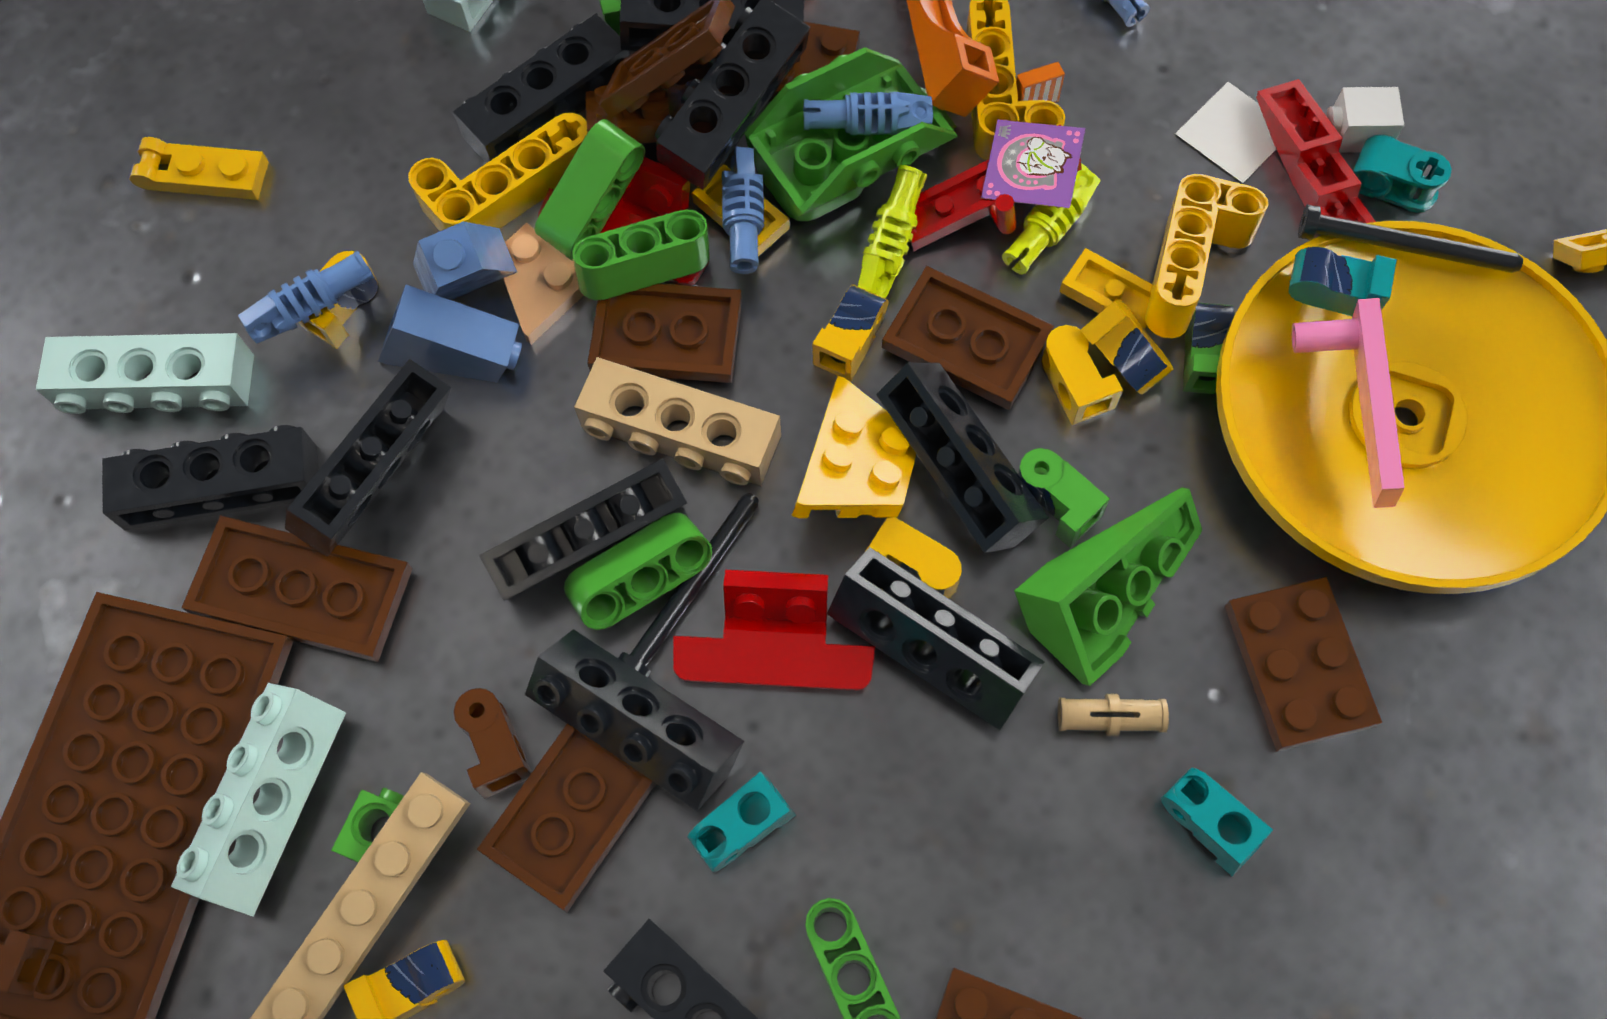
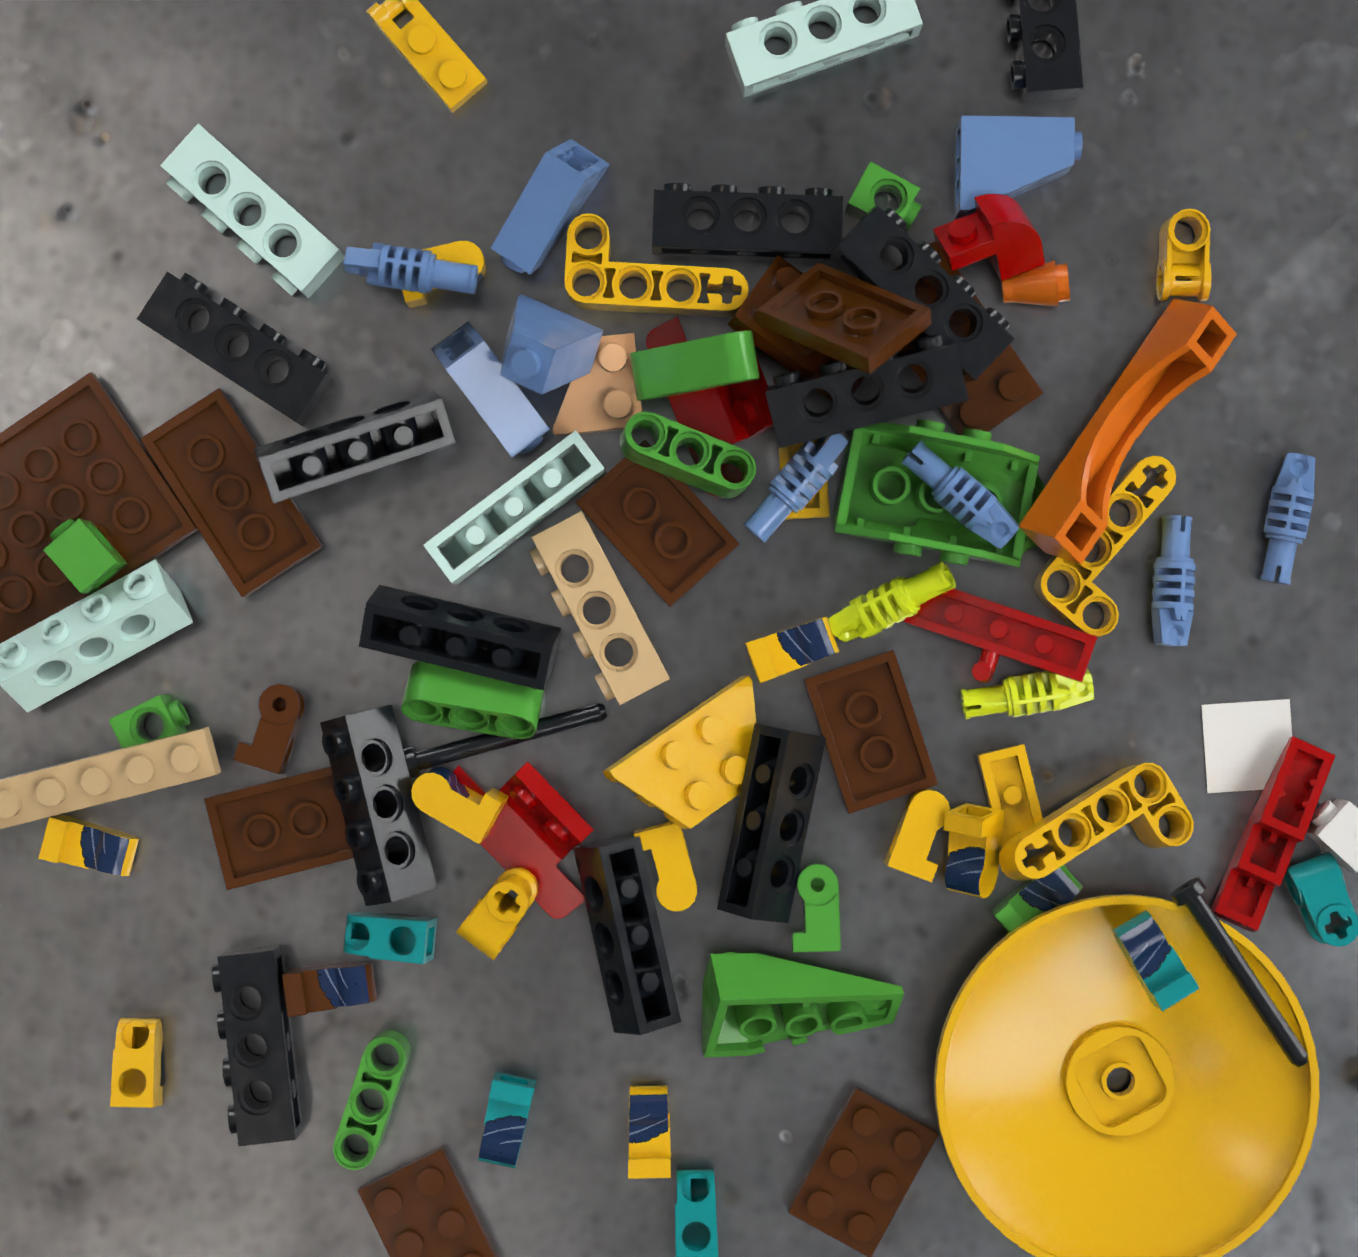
camera: 35 degrees right, 20 degrees up
sticker [981,119,1086,208] -> none
orange tile [1016,62,1065,103] -> none
tan pin [1057,694,1169,736] -> none
bright pink piece [1292,298,1405,508] -> none
none -> bright green brick [43,518,128,594]
none -> leg [282,961,378,1017]
none -> yellow leg [411,767,509,844]
none -> light aqua brick [423,430,606,585]
none -> yellow piece [456,867,538,961]
none -> leg [478,1072,537,1168]
none -> medium blue slope [491,139,610,274]
none -> leg [628,1085,671,1179]
none -> medium blue hinge [1151,515,1196,647]

